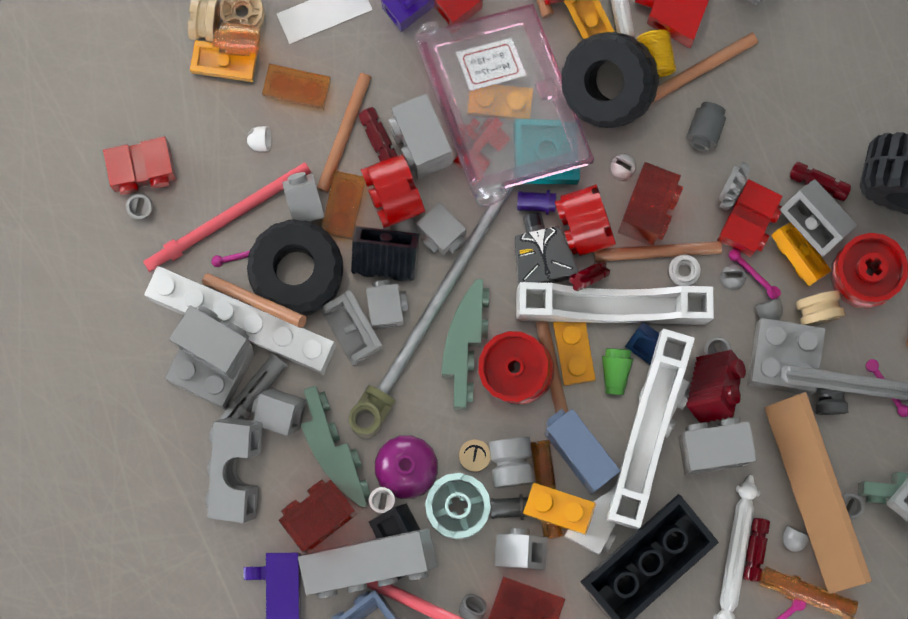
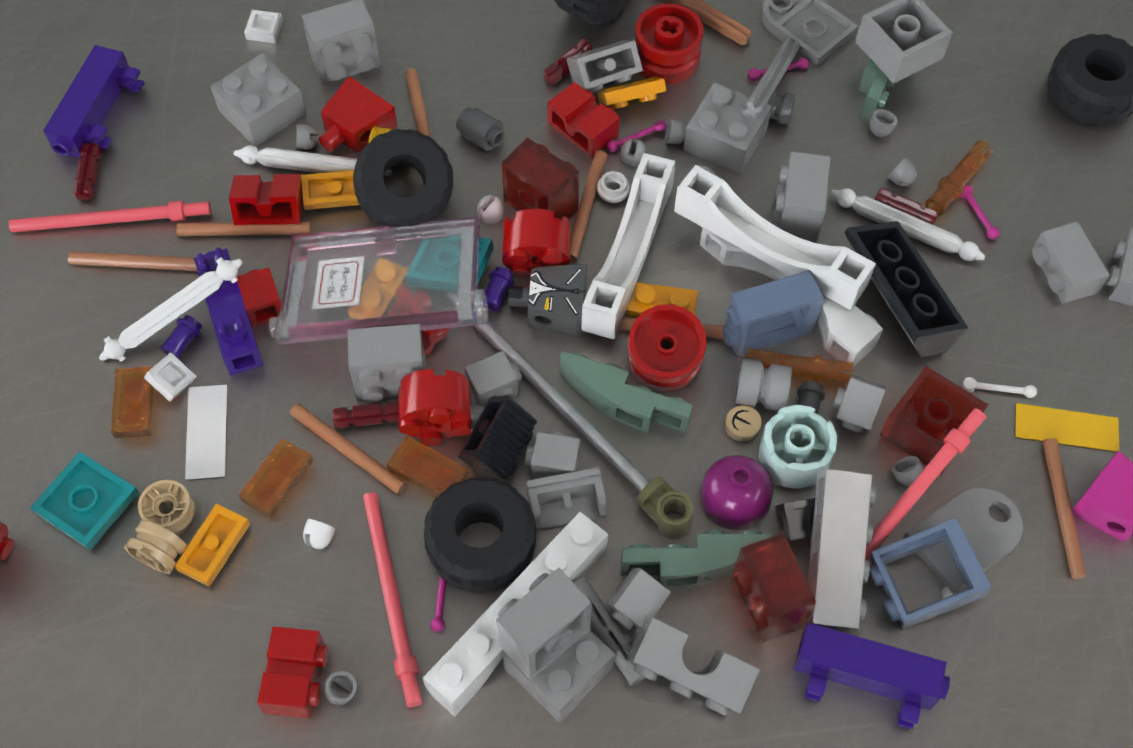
camera: 75 degrees left, 20 degrees down
nougat bar [202,273,306,328] -> none
clear orange brick [213,22,260,57] -> none
light grey brick [282,172,325,222] -> none
white hinge [369,487,396,514] -> none
light orange plate [523,483,597,535] -> none
dark red axle [569,261,610,291] -> none
bright green cone [602,348,634,395] -> none
dark blue tile [625,322,660,365] -> none
dark red brick [686,349,746,423] -> none
light grey gear [718,161,750,210] -> none
medium nougat slope [764,392,872,594] -> none
tan wheel [795,290,846,326] -> none

